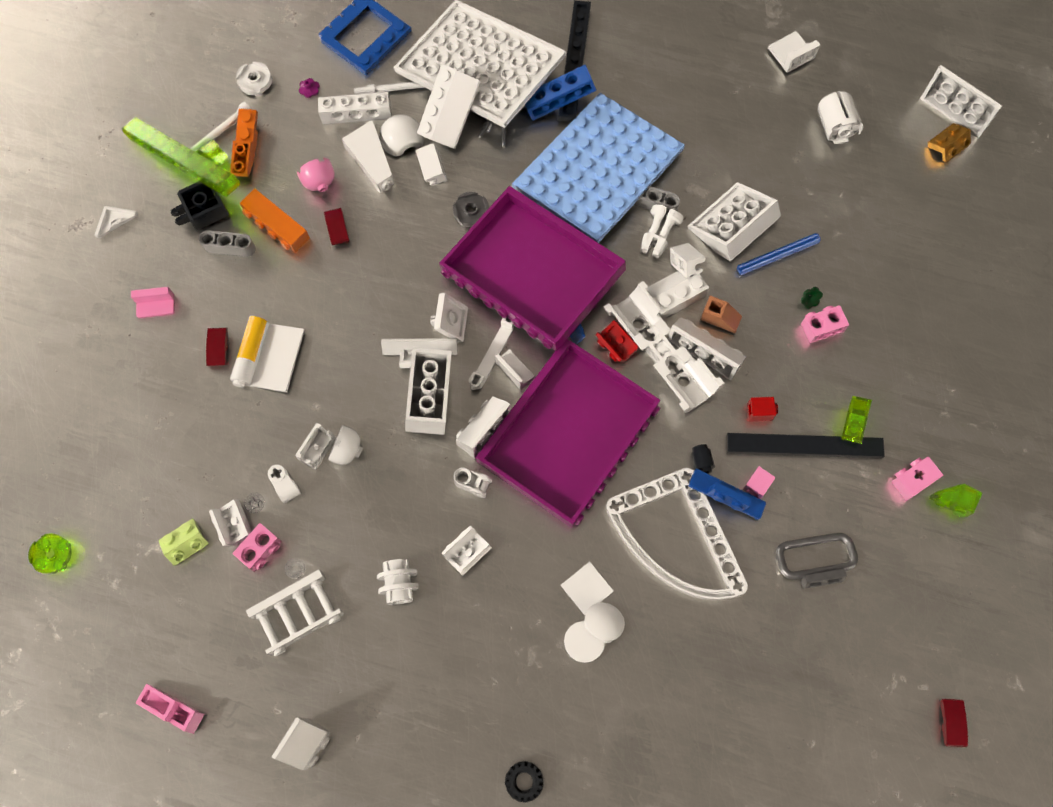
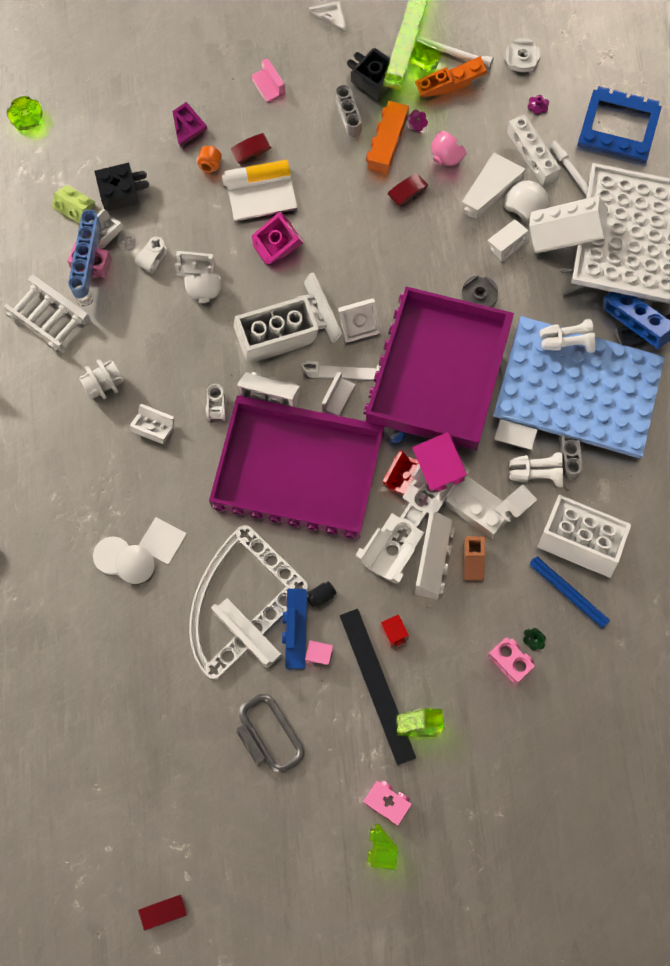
camera: 70 degrees right, 0 degrees up
none -> medium blue beam [68,210,101,299]
none -> black hinge [94,162,149,211]
none -> magenta wing [172,102,207,147]
none -> orange head [197,146,222,173]
none -> white fence [211,598,282,669]
none -> dark pink slope [251,212,304,264]
none -> magenta plant [406,109,428,132]
none -> dark pink brick [412,432,468,493]
none -> white hinge [494,419,537,450]
none -> white piece [539,319,595,353]

